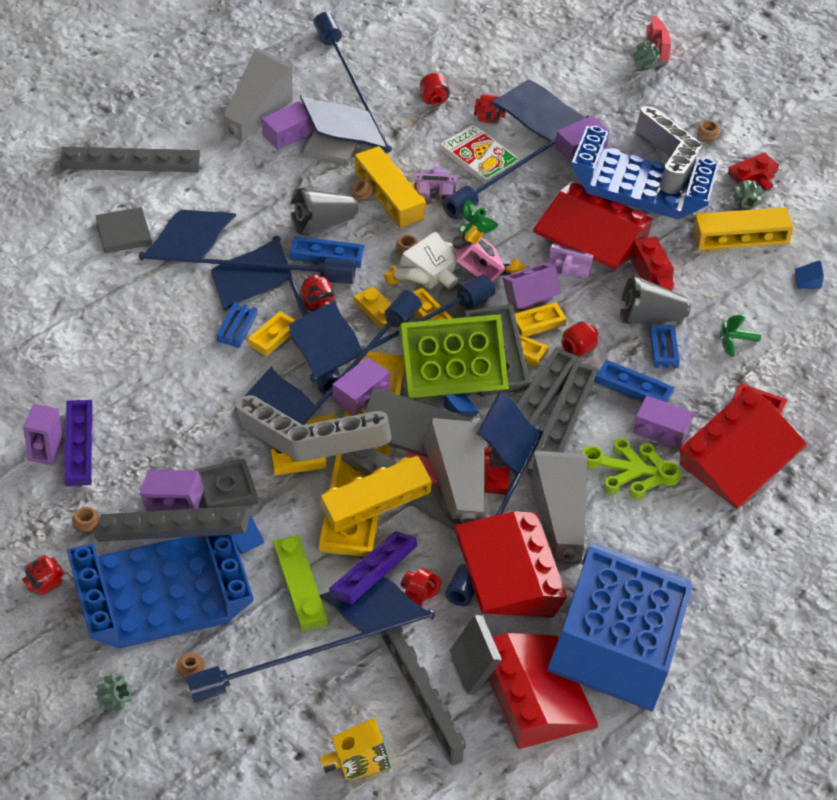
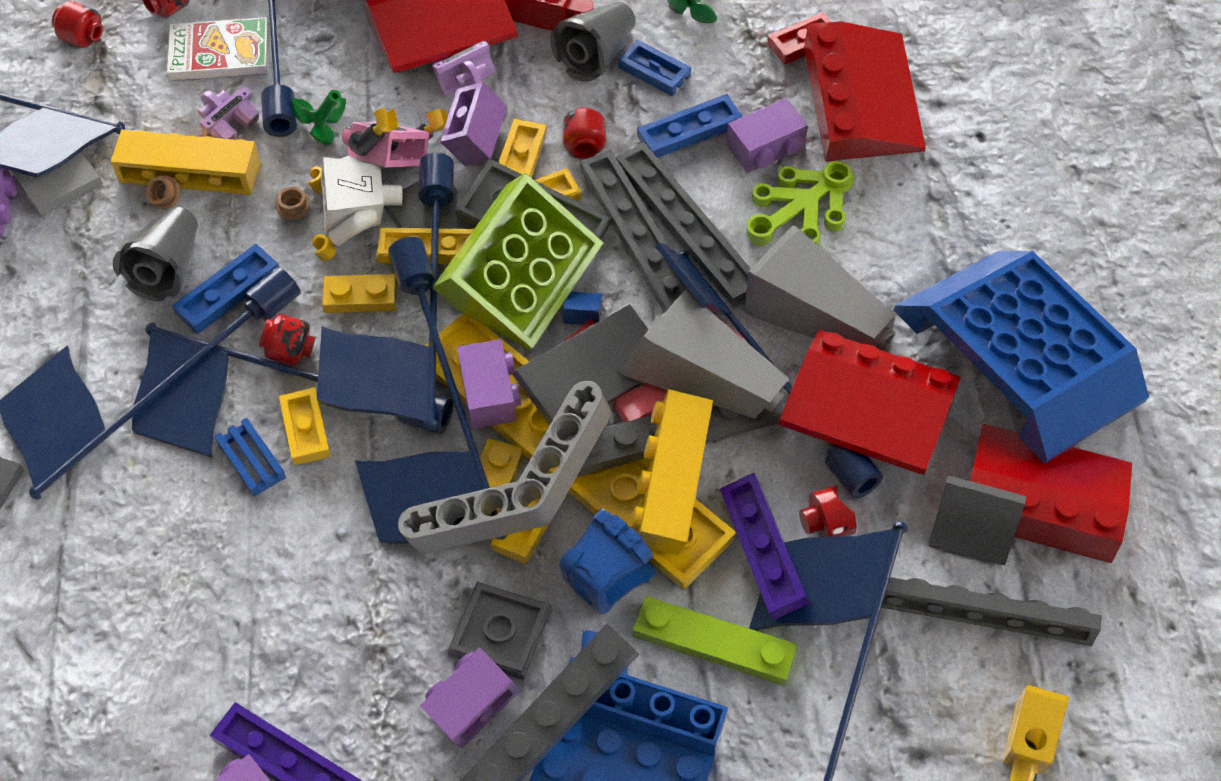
camera: 50 degrees left, 10 degrees up
none -> blue piece [559,508,656,614]

